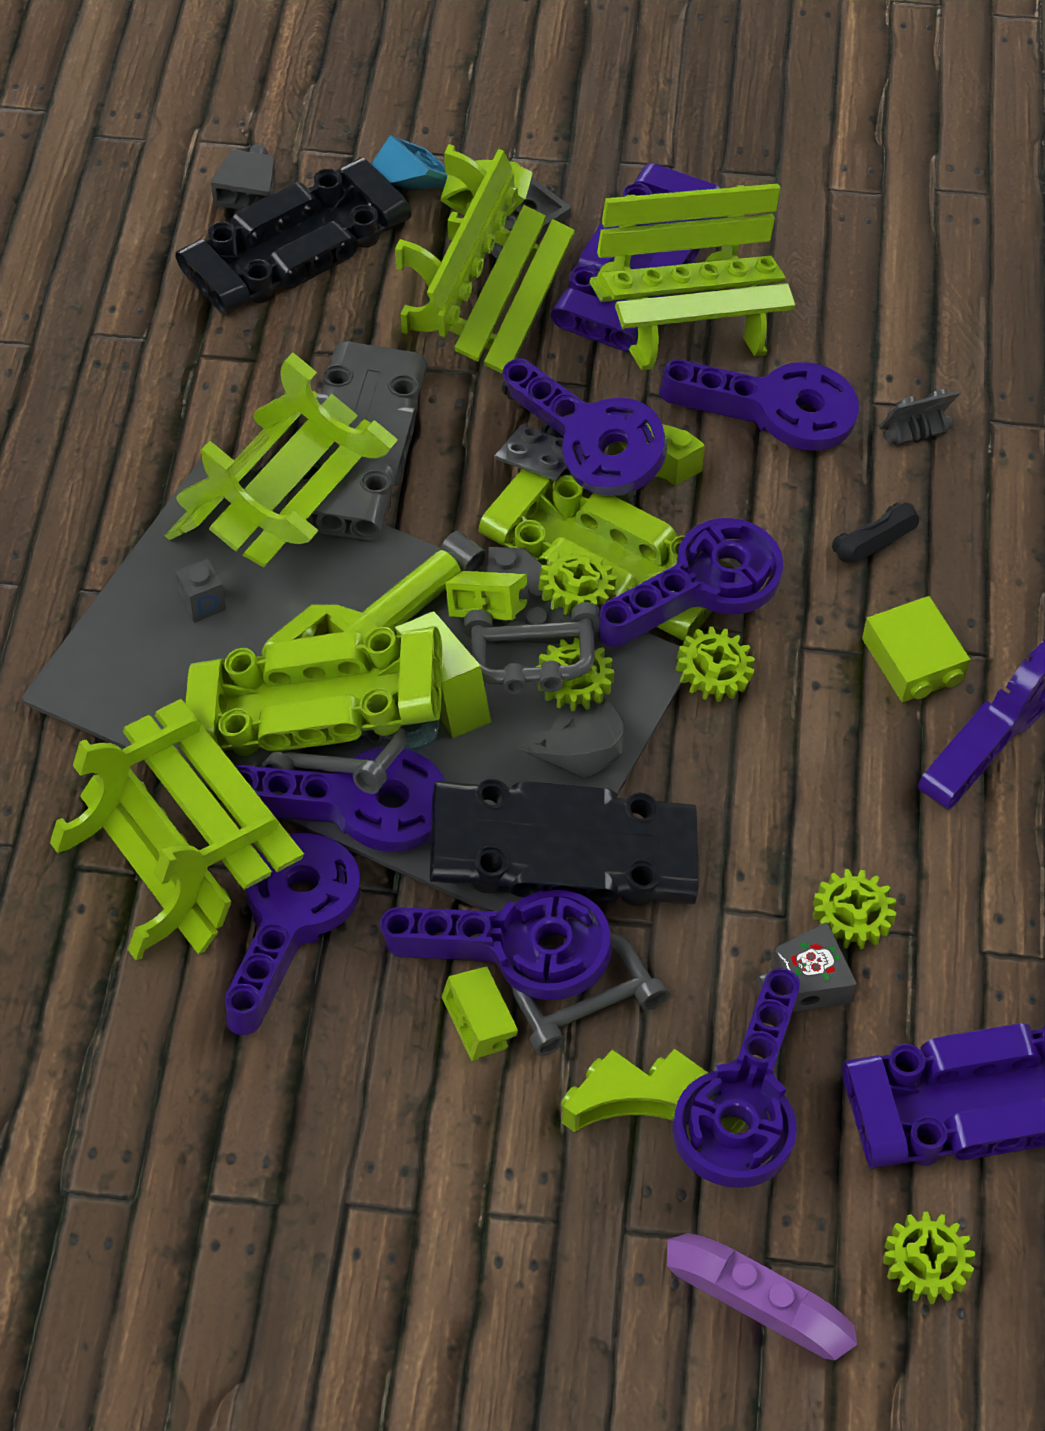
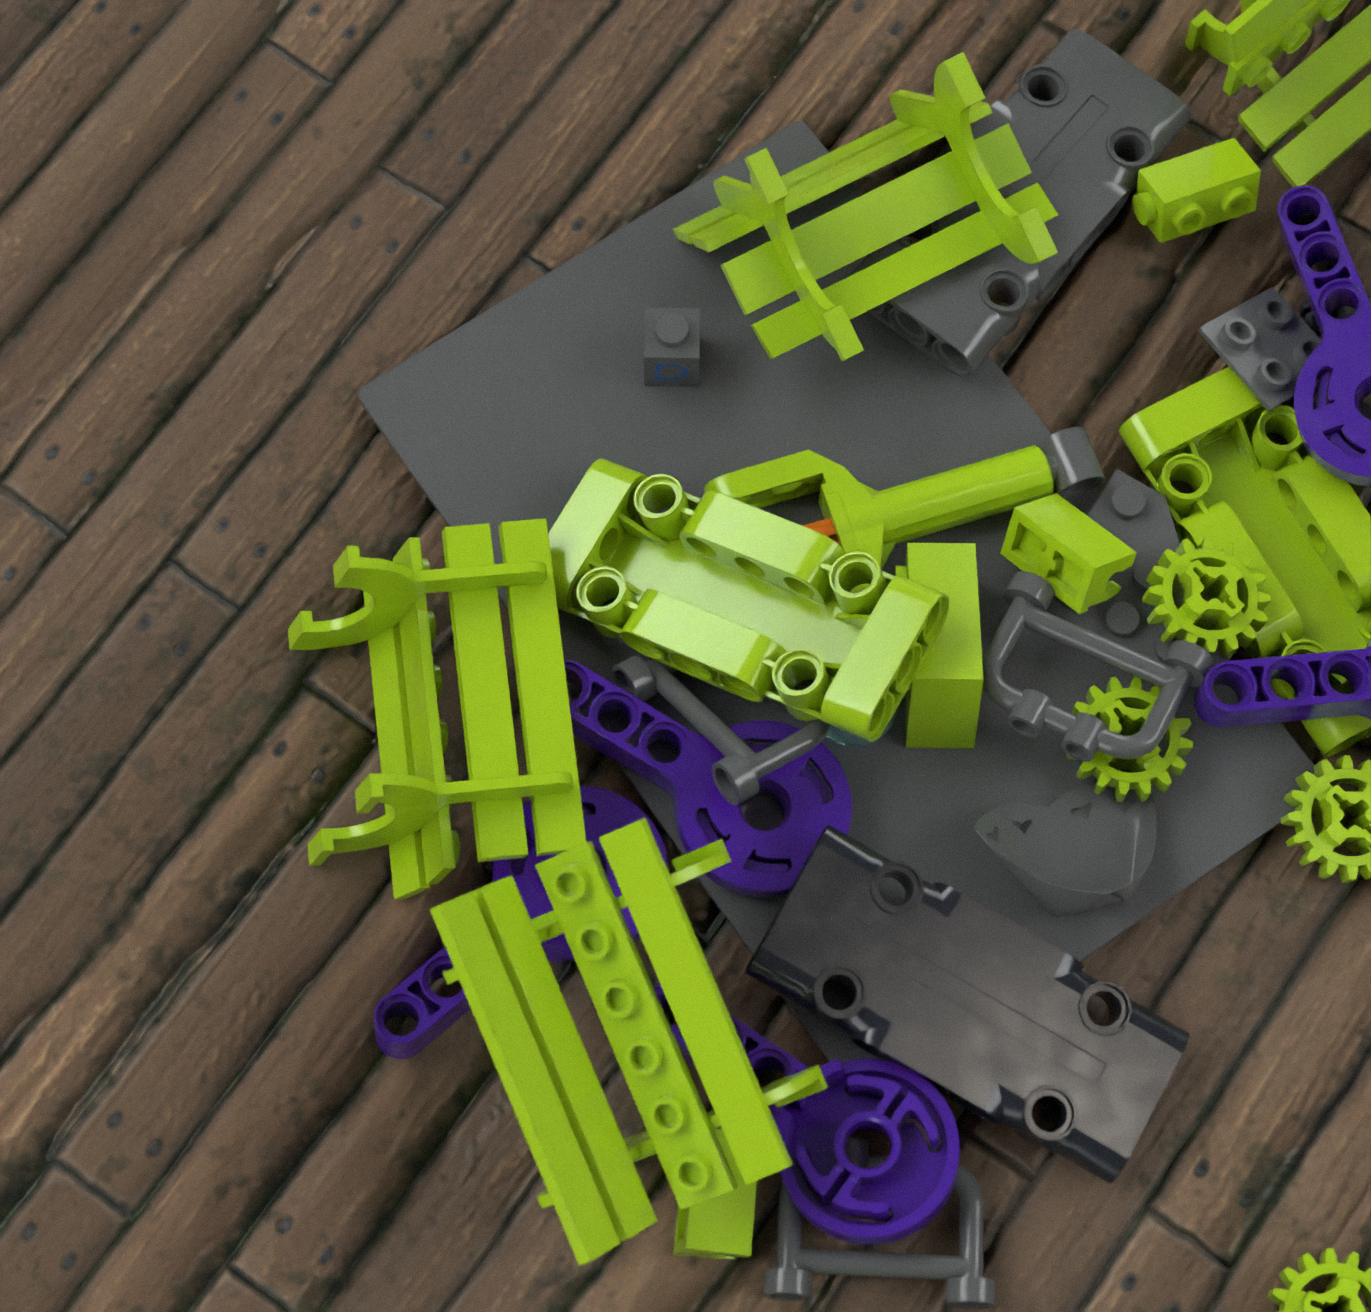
camera: 30 degrees right, 15 degrees up
none -> lime piece [430,818,828,1266]
none -> lime brick [1132,138,1261,243]

